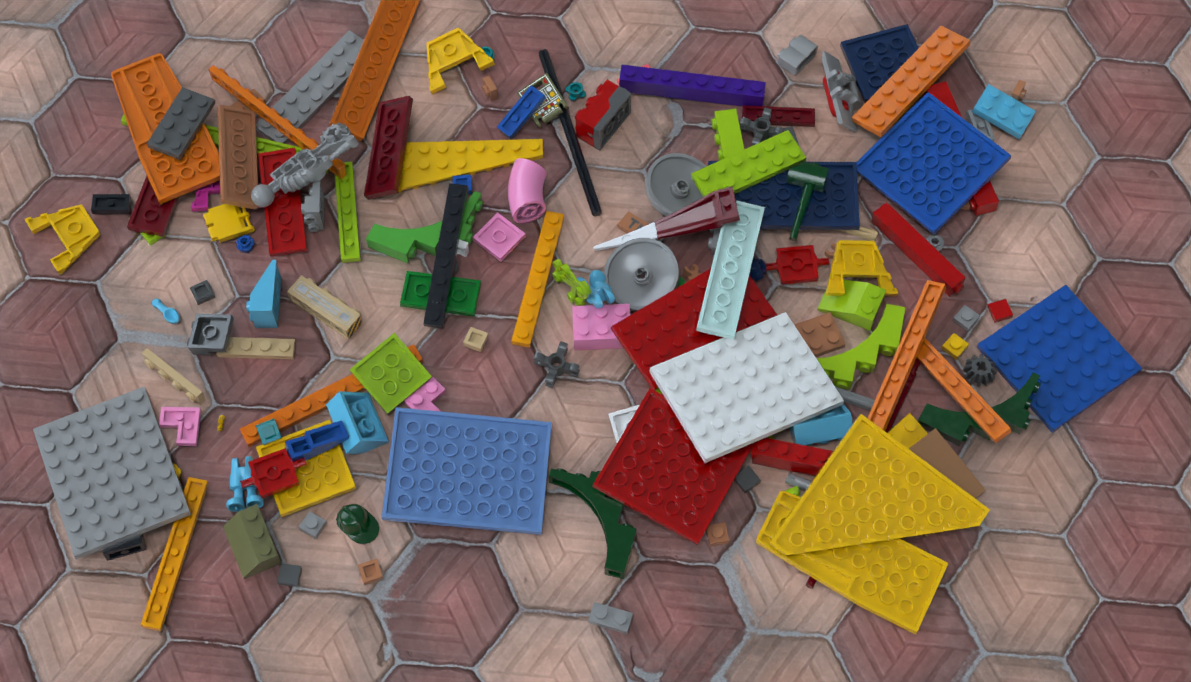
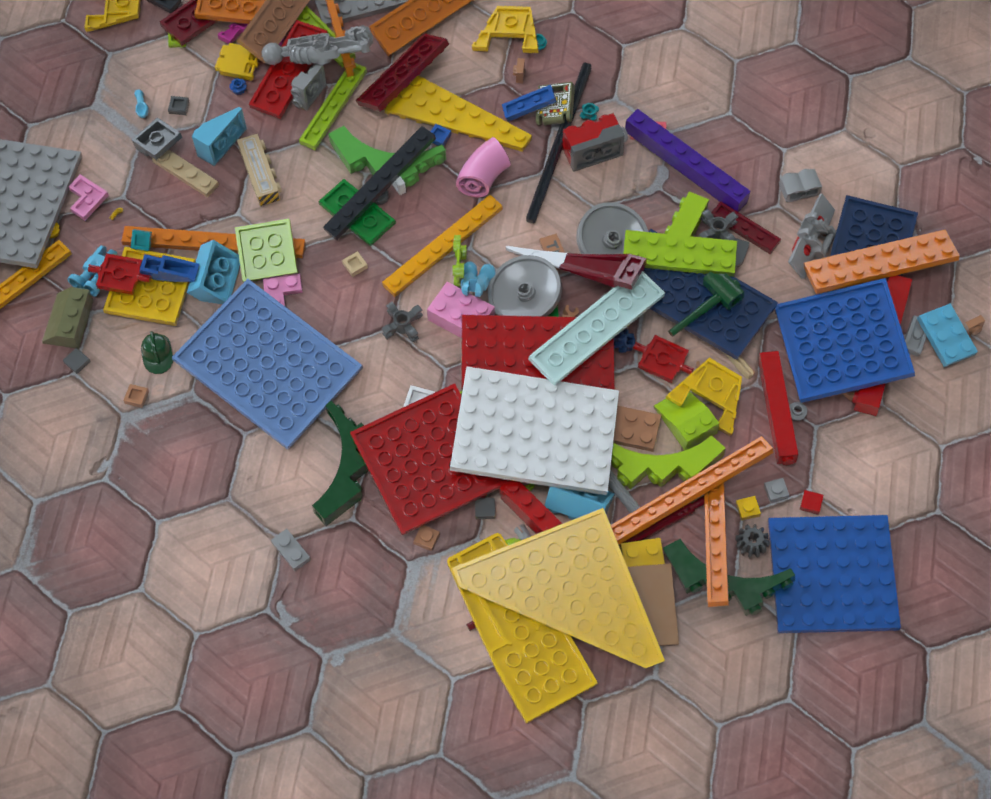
camera: 35 degrees right, 0 degrees up
tan plate [142,348,206,405] -> none
light grey plate [298,511,327,539] -> none
bright pink plate [473,212,526,262] -> none

